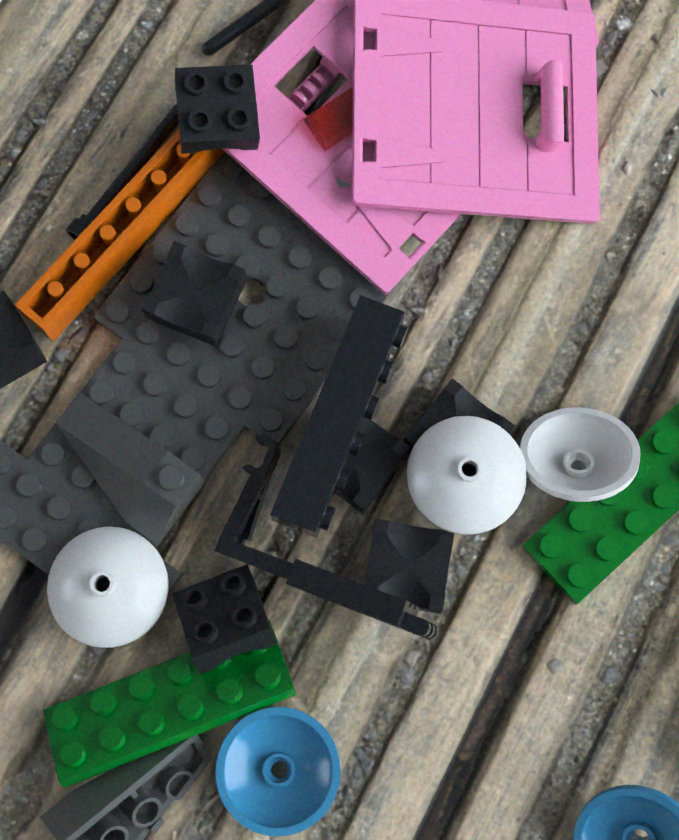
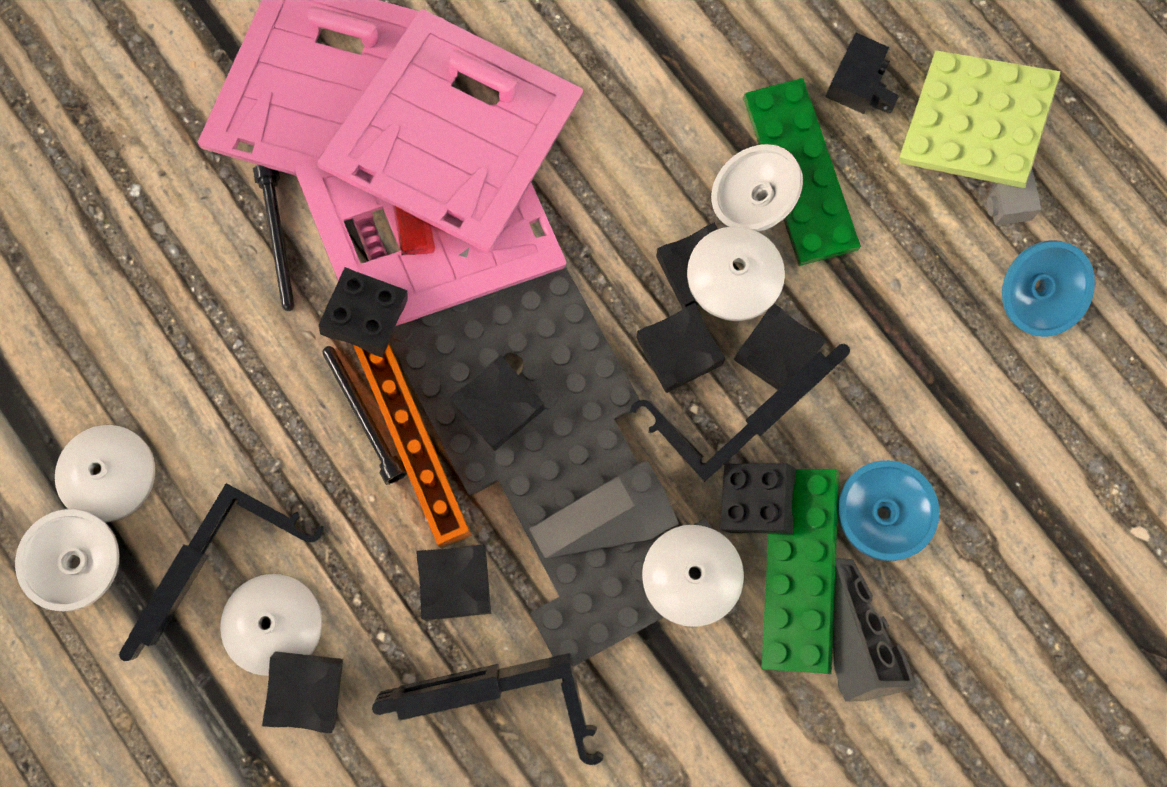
camera: 65 degrees left, 0 degrees up
black brick [270,295,408,538] -> none

